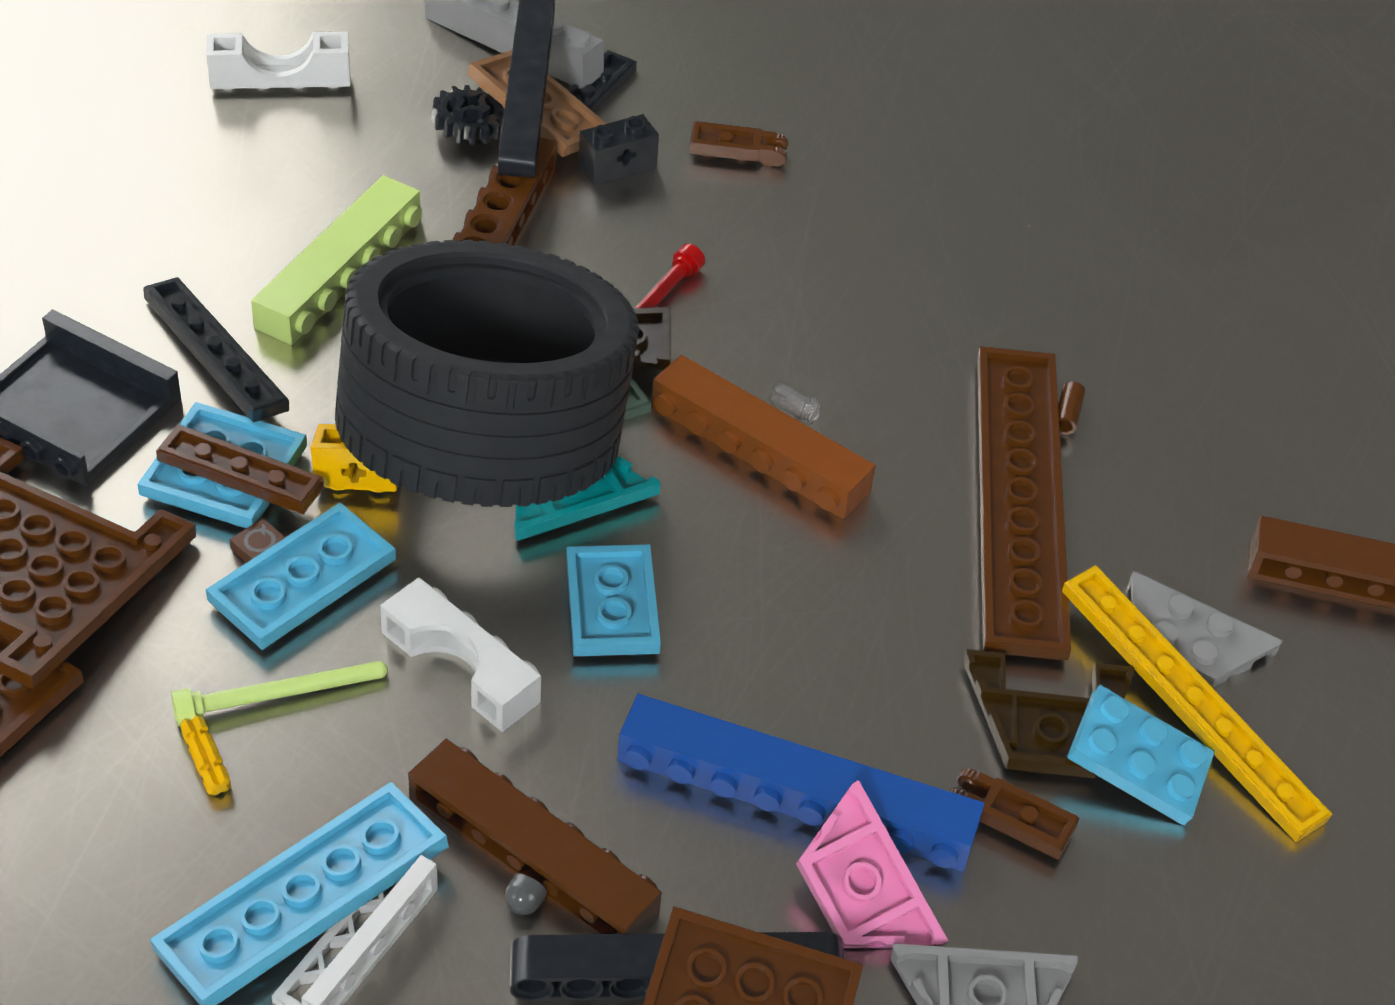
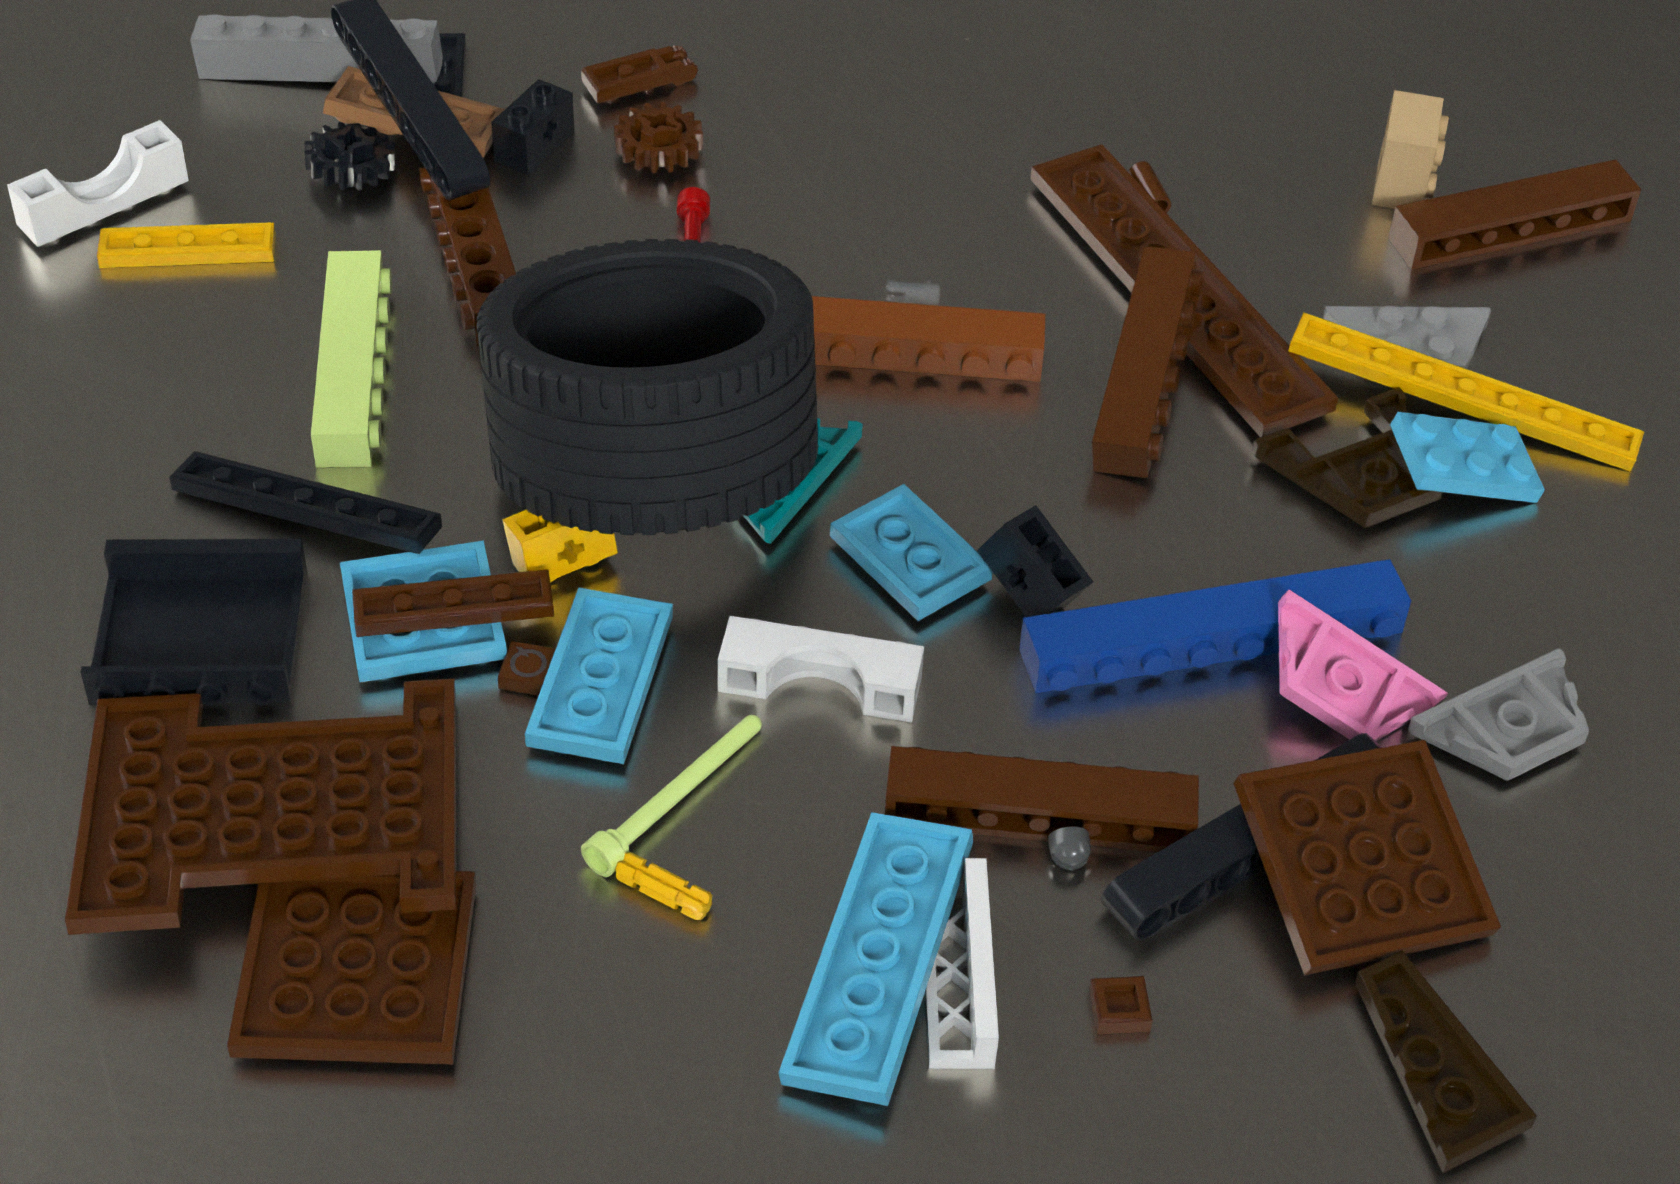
camera: 30 degrees left, 0 degrees up
reddish brown hinge [949,768,1080,860] -> none
none -> yellow tile [97,222,276,268]
none -> reddish brown gear [614,102,703,173]
none -> black brick [977,505,1093,617]
none -> reddish brown brick [1092,246,1203,478]
none -> tan brick [1372,90,1449,209]

